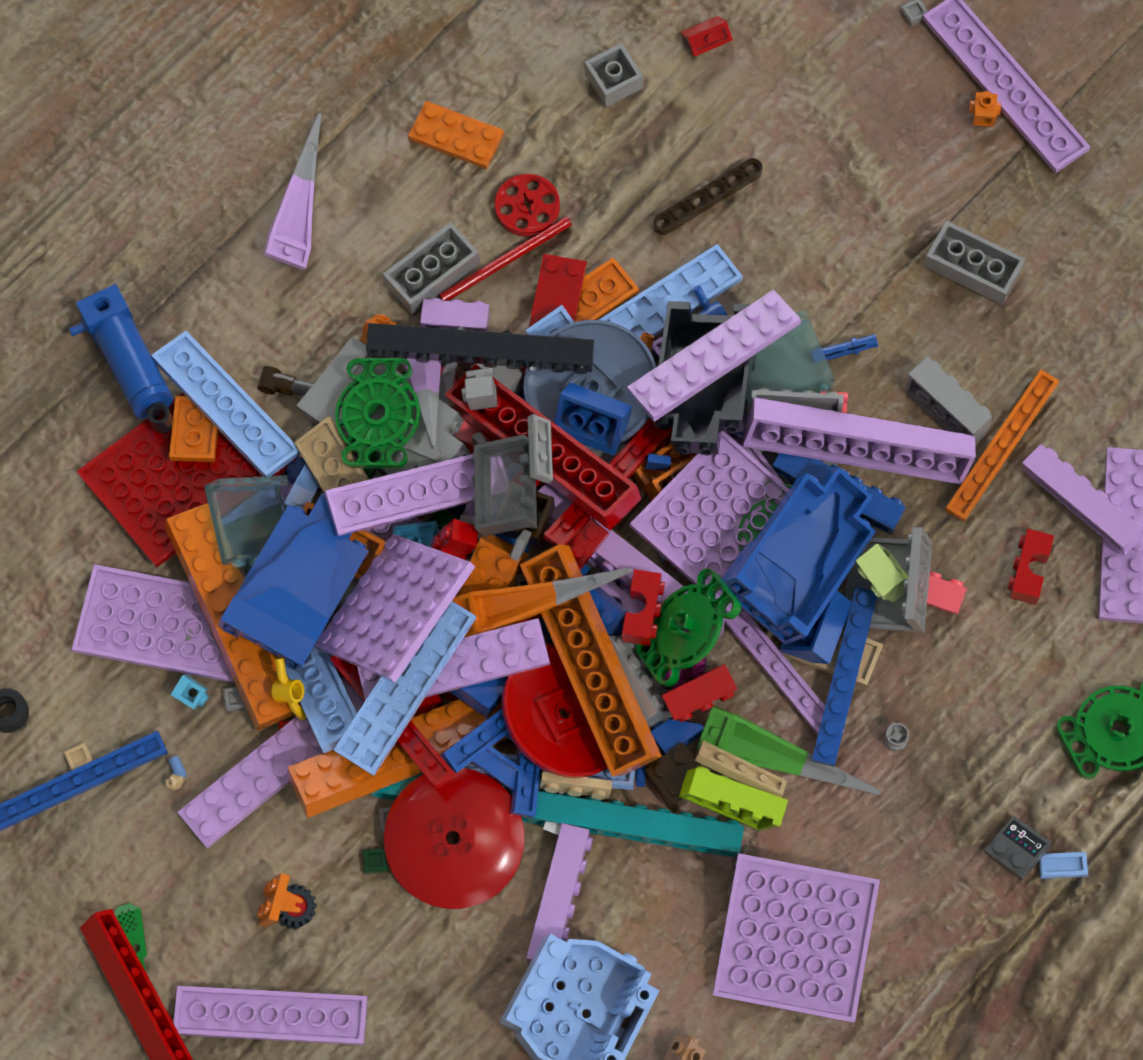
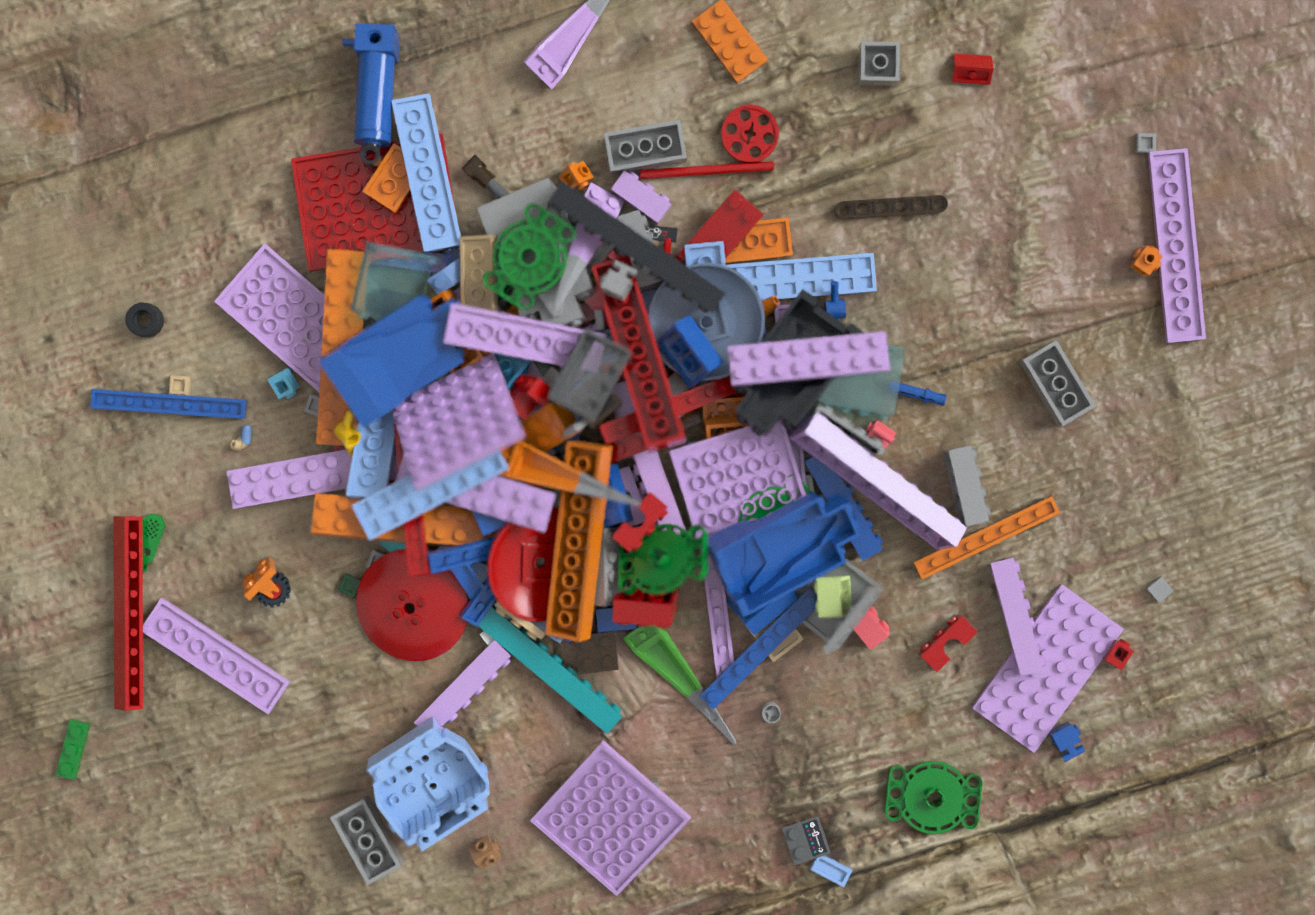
camera: 25 degrees right, 20 degrees up
light grey tile [528,414,553,484] -> none
blue tile [645,454,671,472] -> none
lime wedge [679,766,788,831] -> none
tan plate [695,740,787,797] -> none

